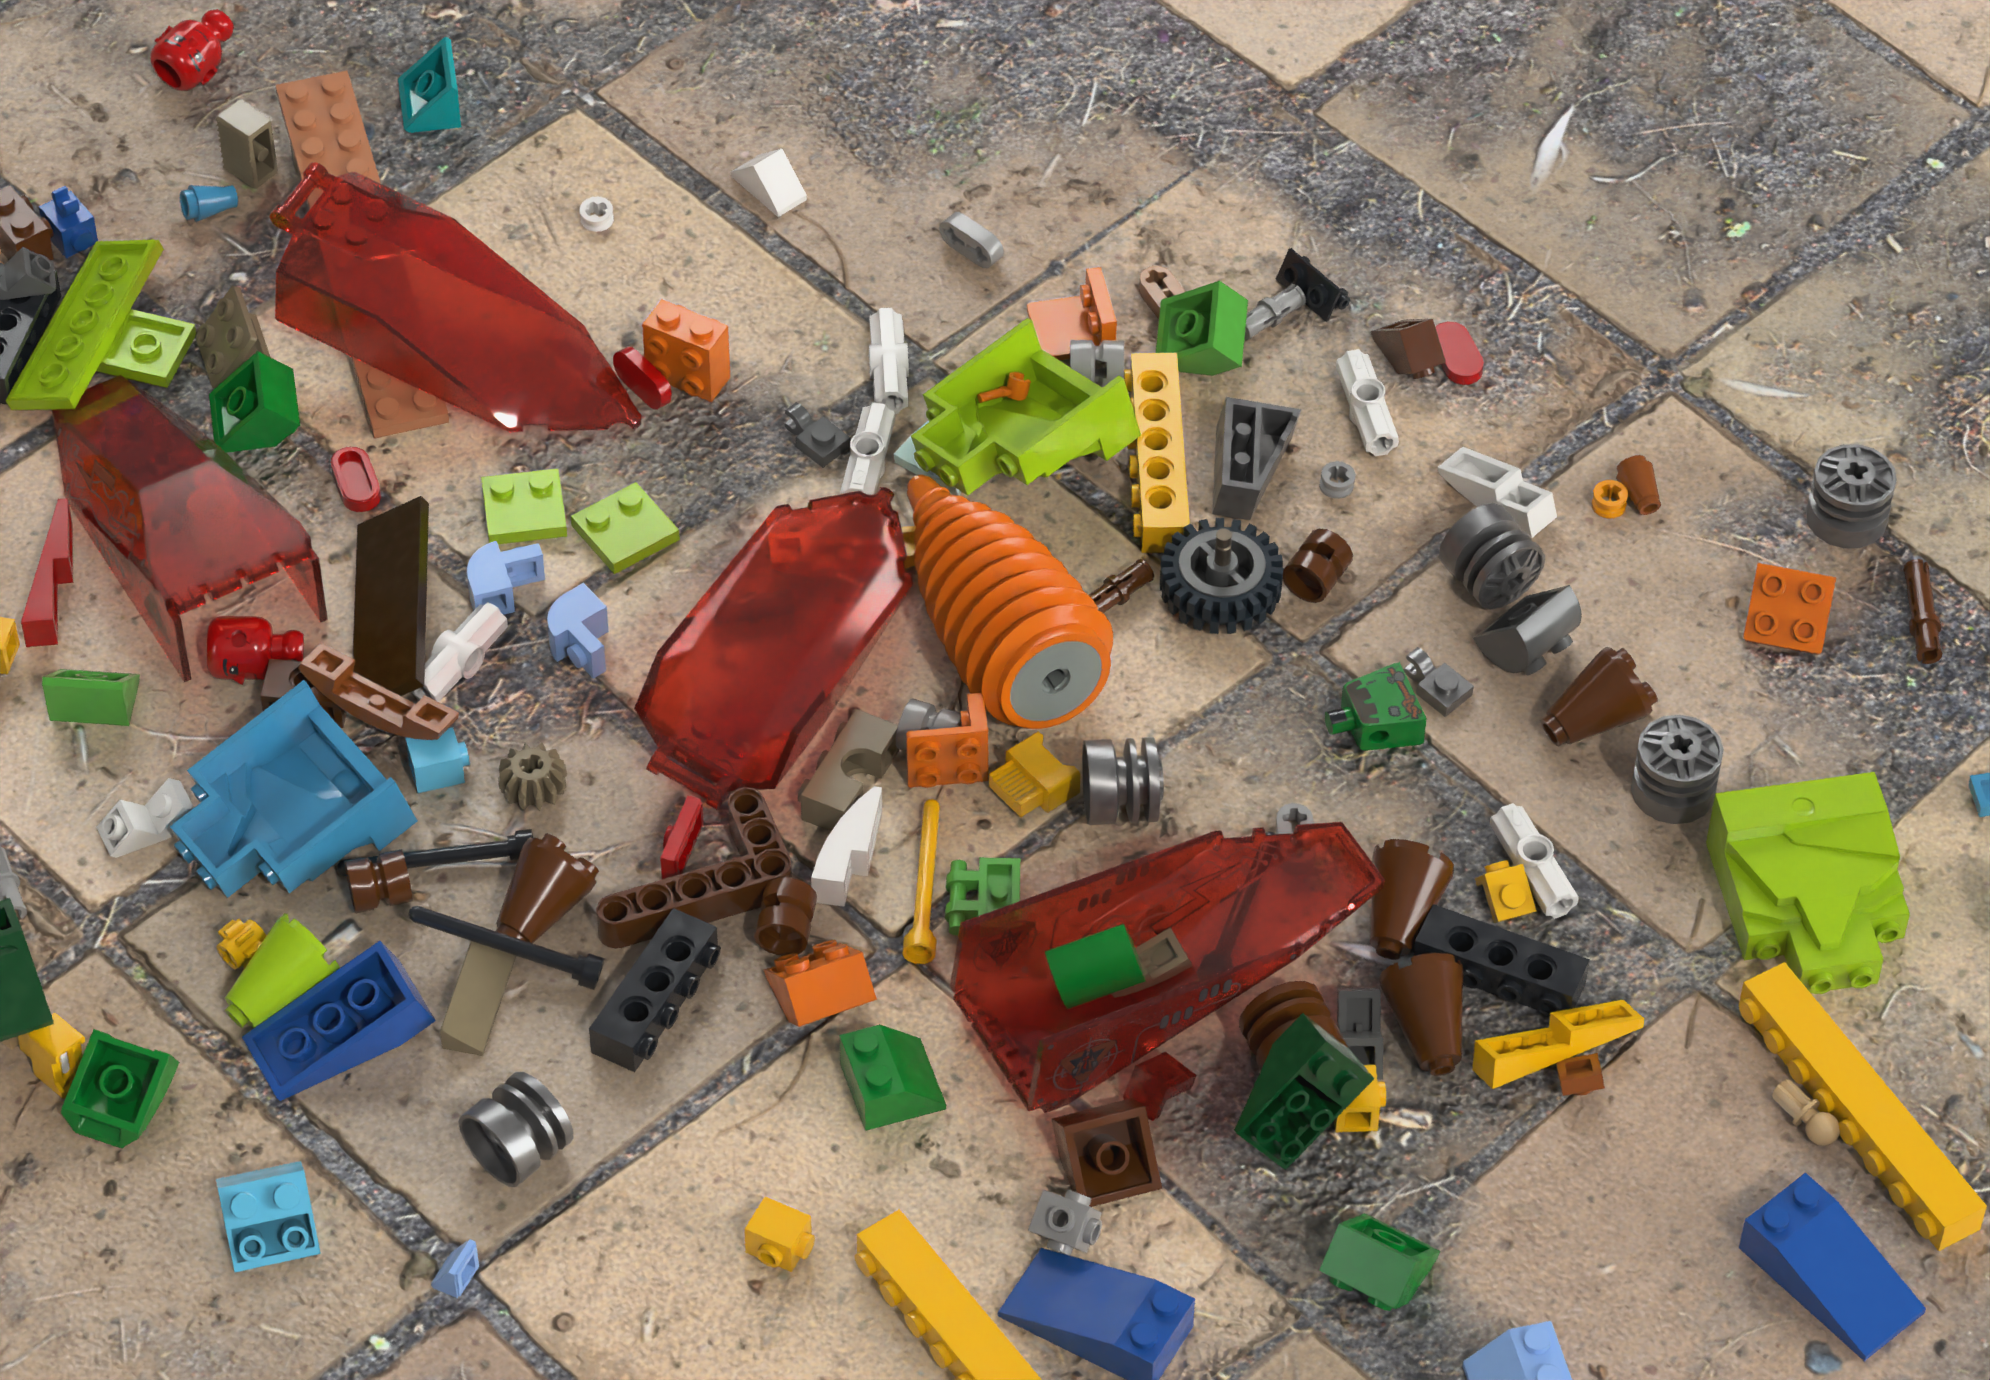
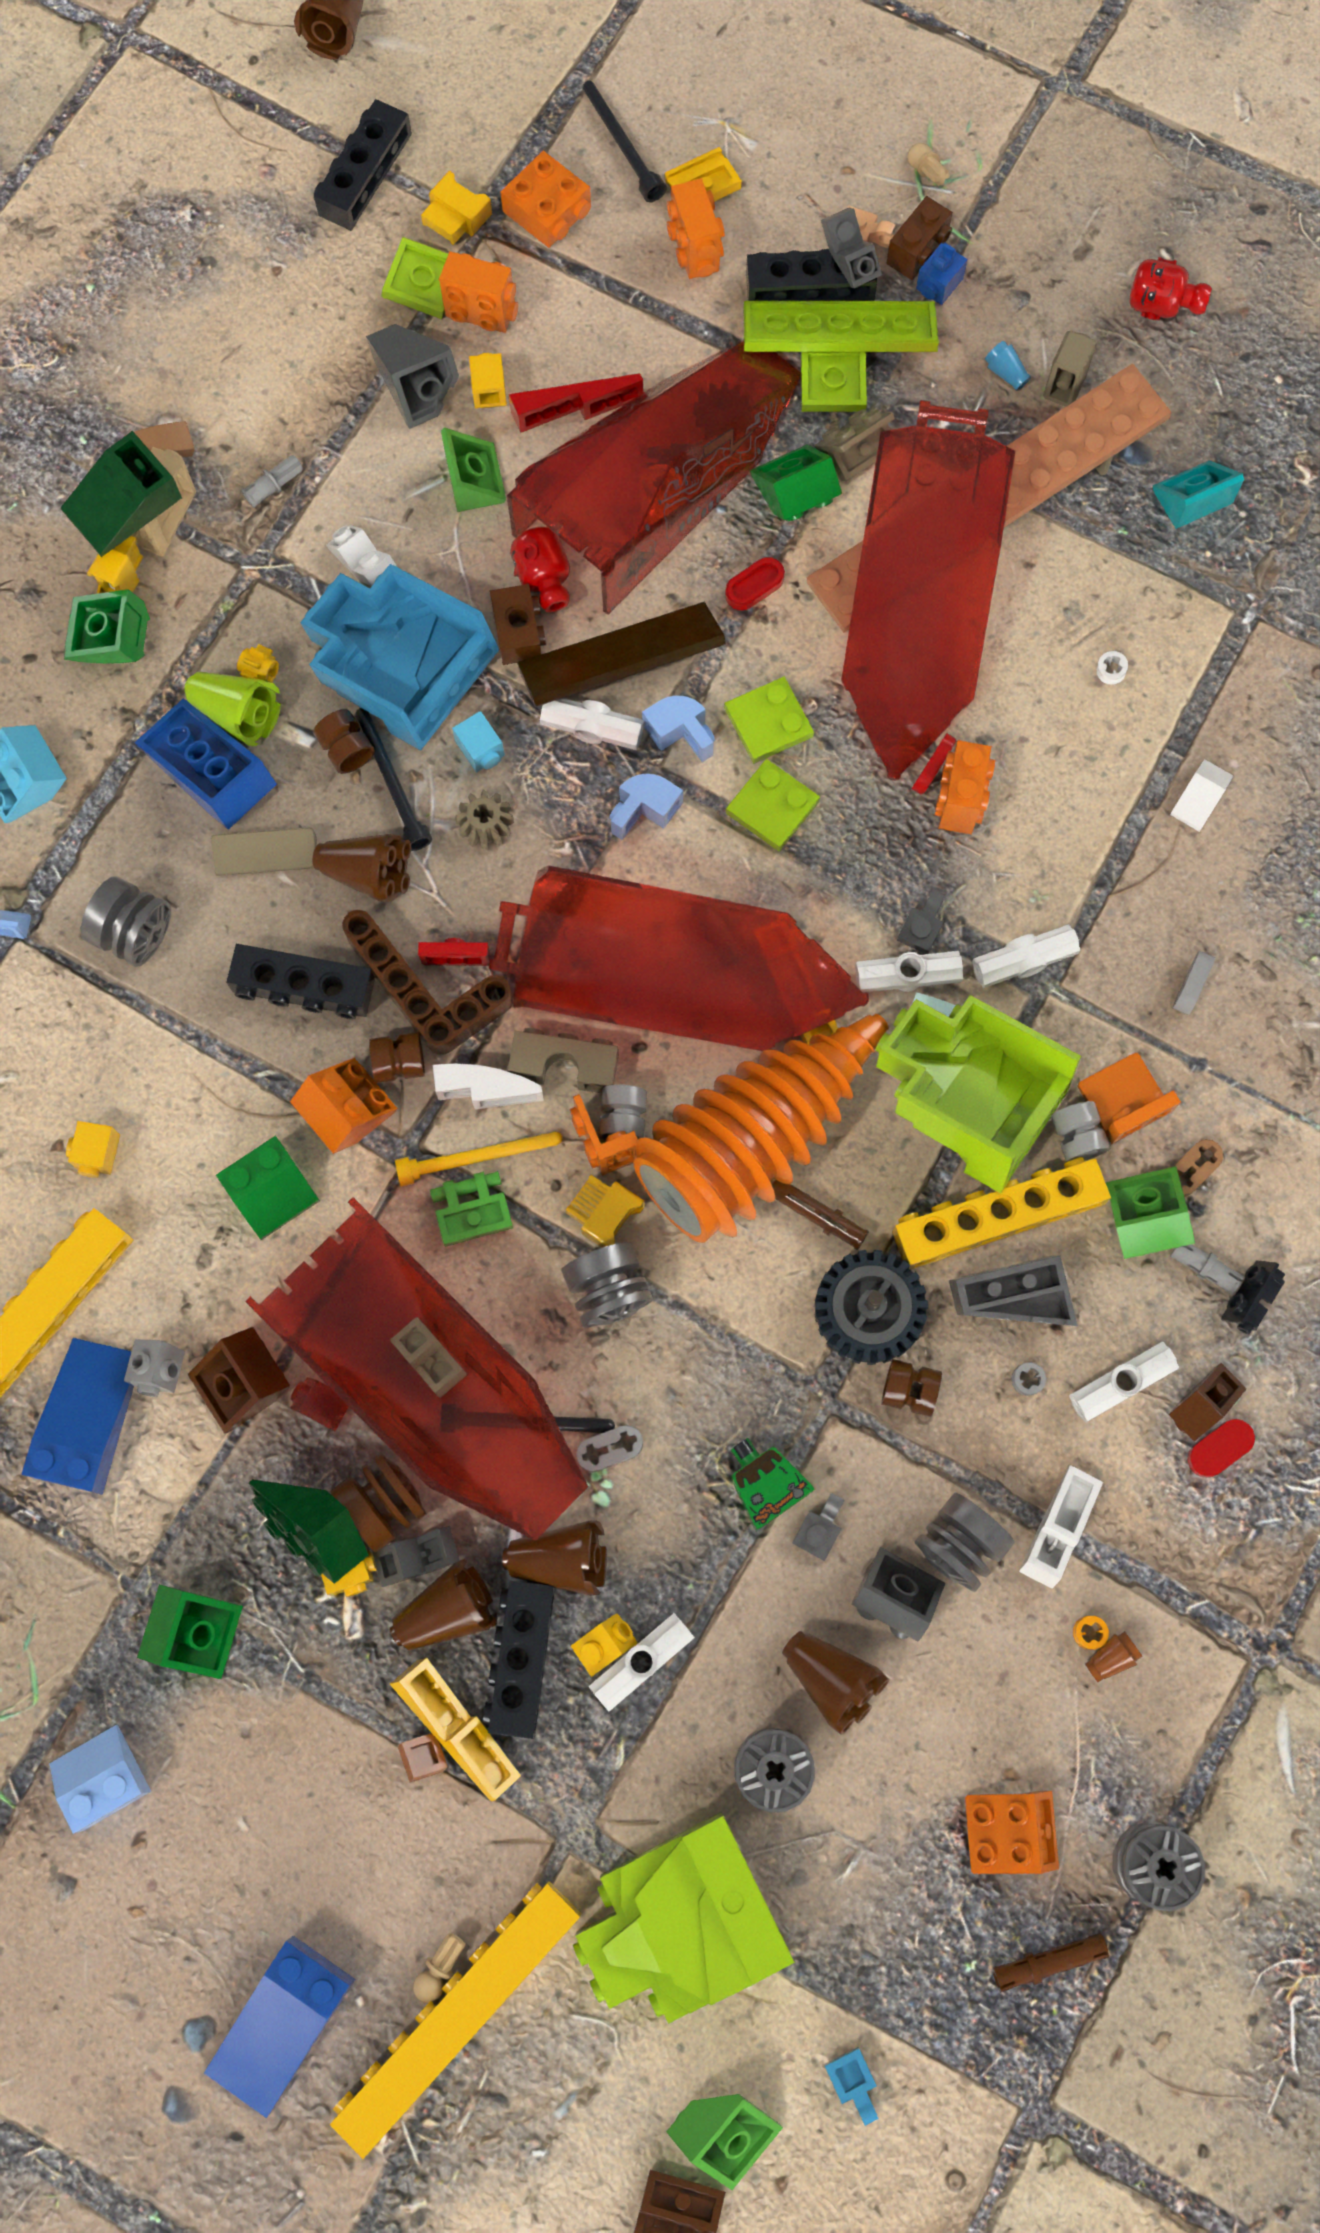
camera: 75 degrees right, 25 degrees up
dark orange slope [299,643,459,740] -> none
black piece [408,906,605,990] -> none
orange hand [977,372,1031,403] -> none
green brick [1045,924,1146,1009] -> none

